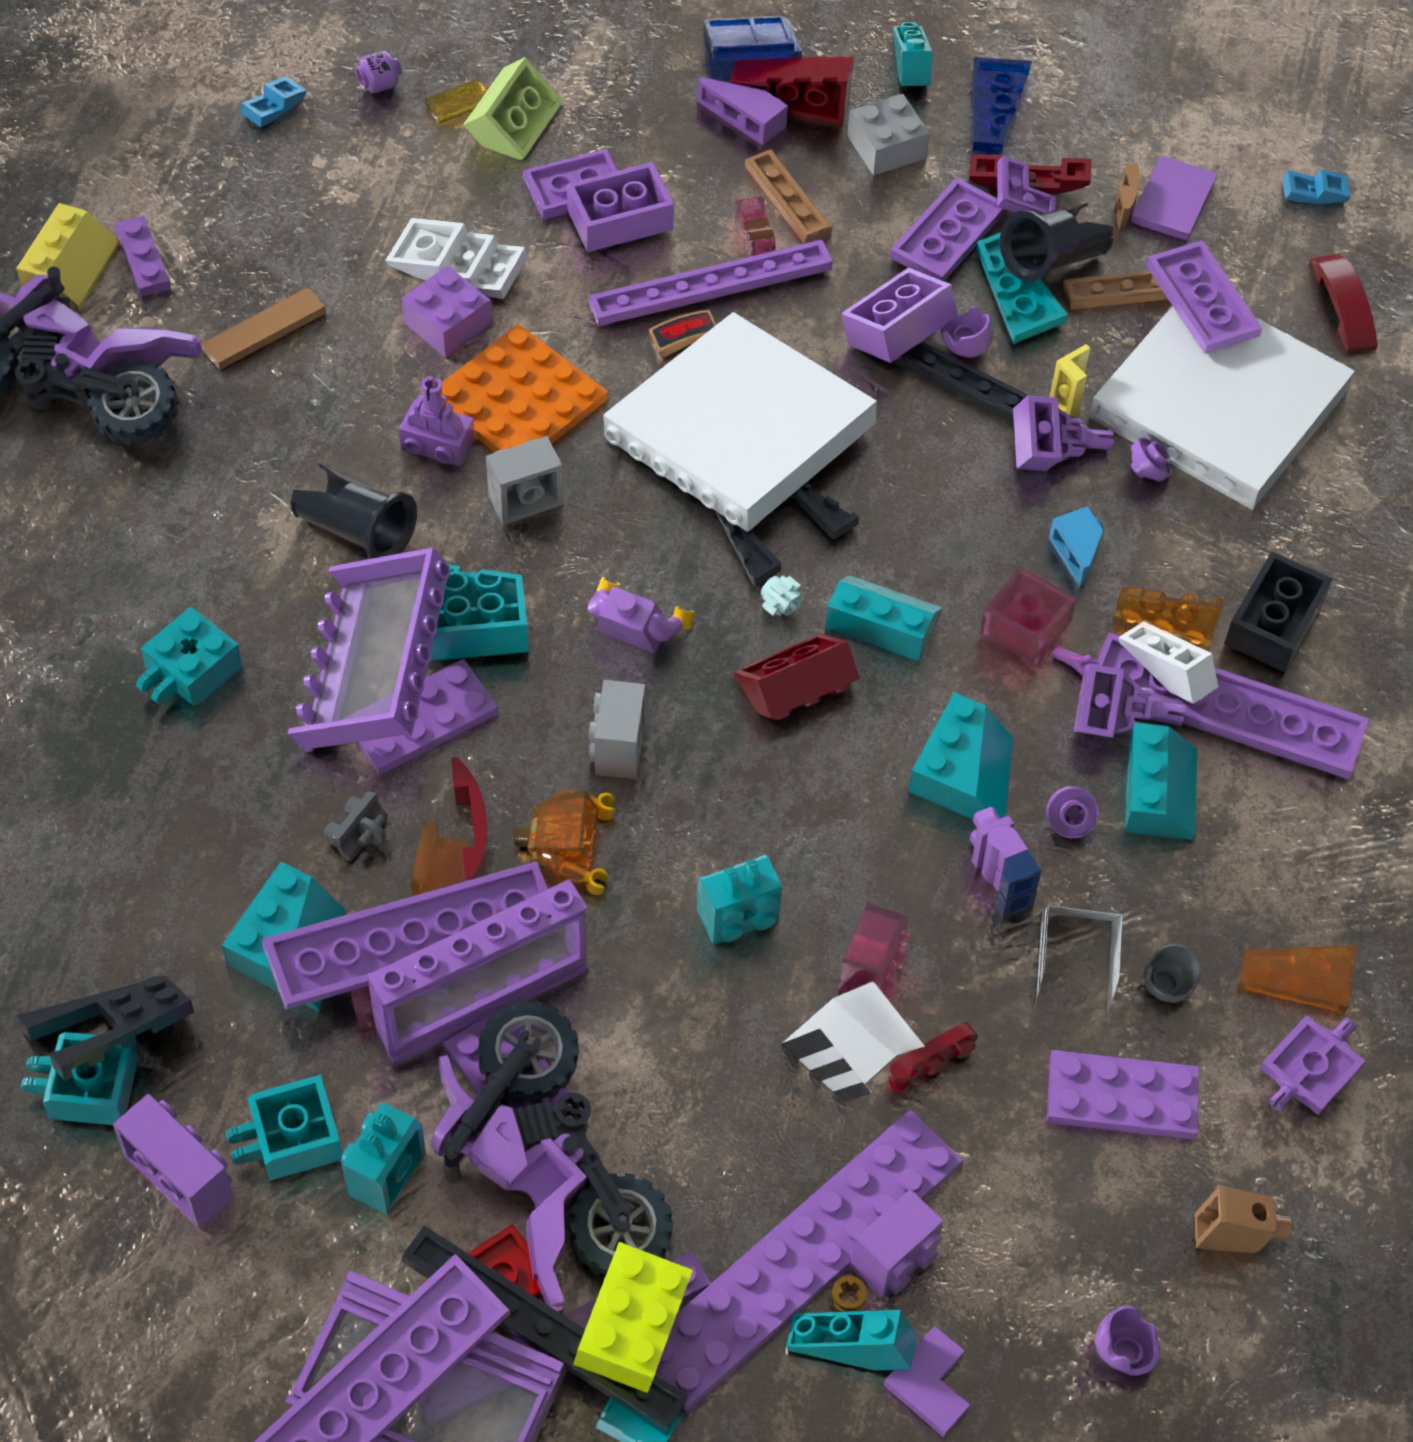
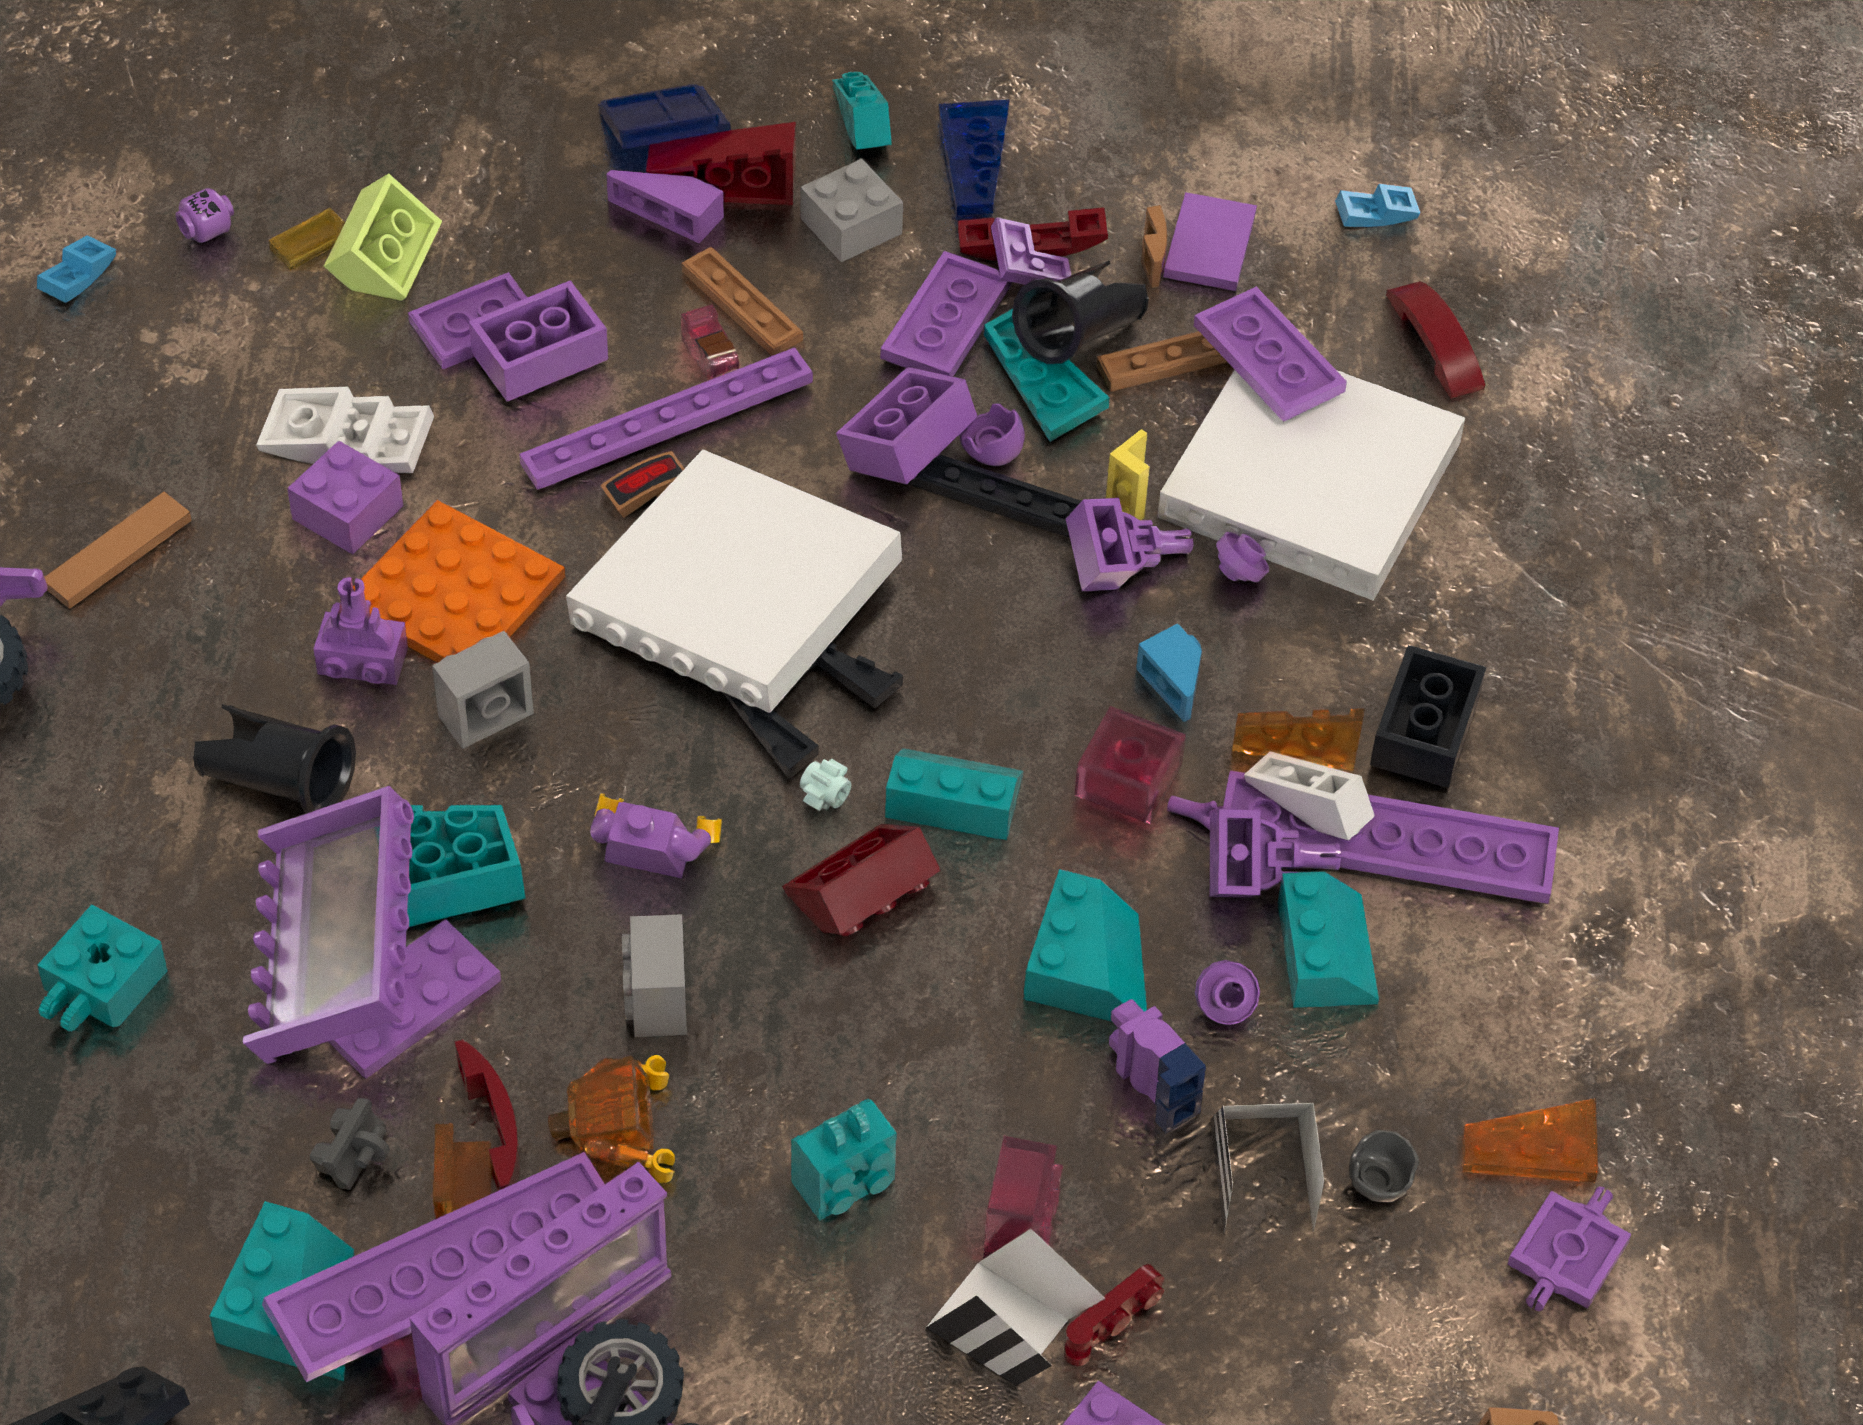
camera: 10 degrees left, 5 degrees down
medium lavender plate [1047,1050,1199,1140] -> none

